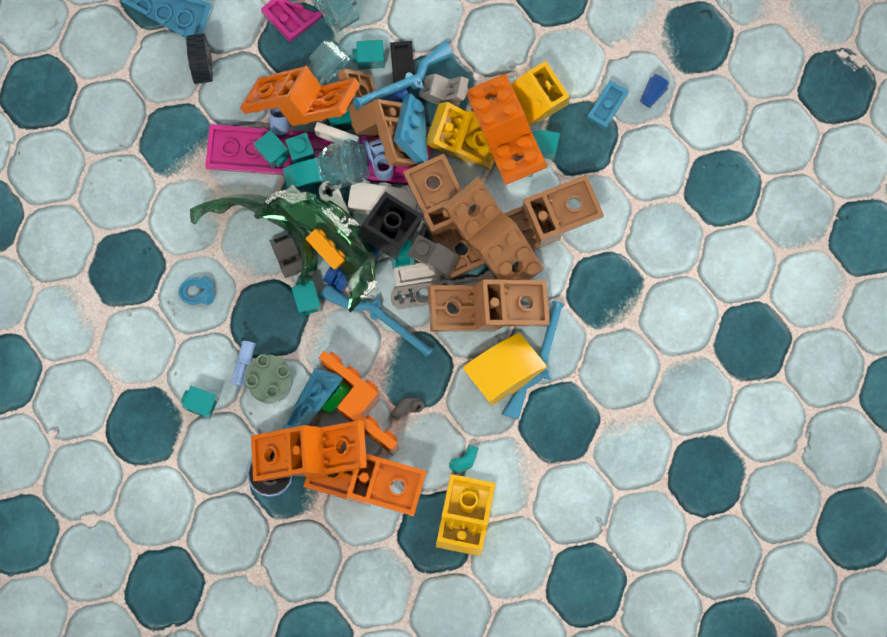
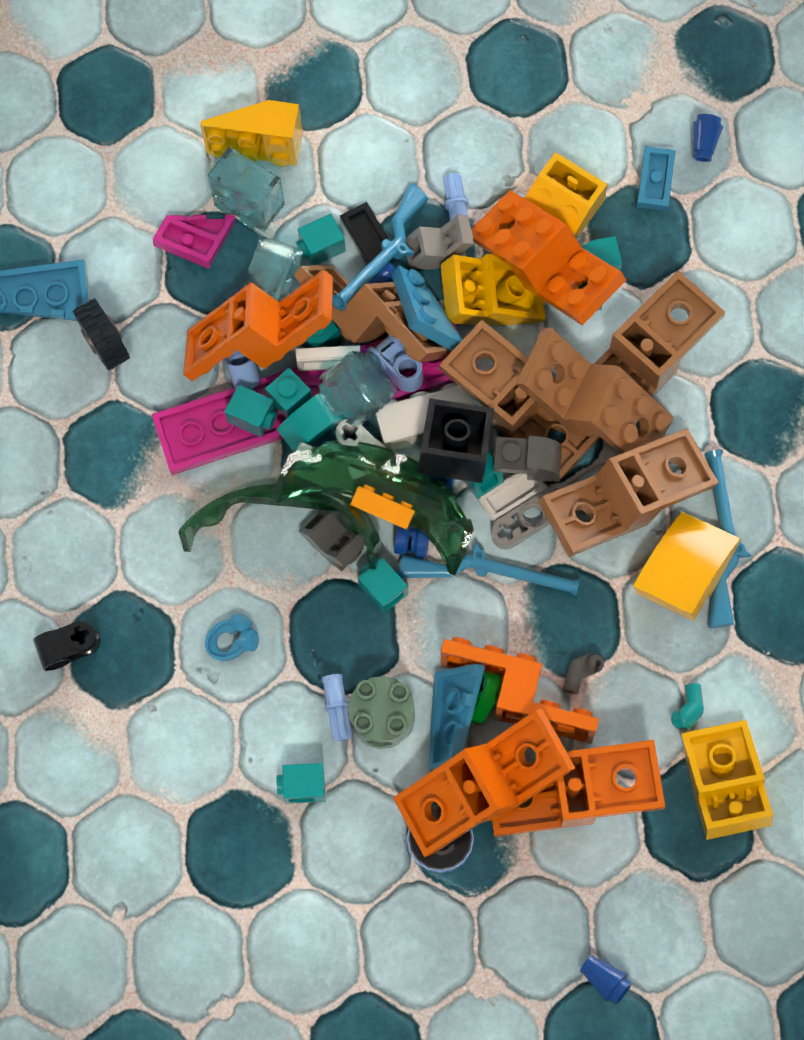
camera: 20 degrees left, 5 degrees down
none -> black piece [33,621,101,671]
none -> light blue axle [443,173,471,228]
none -> blue cone [580,955,633,1005]

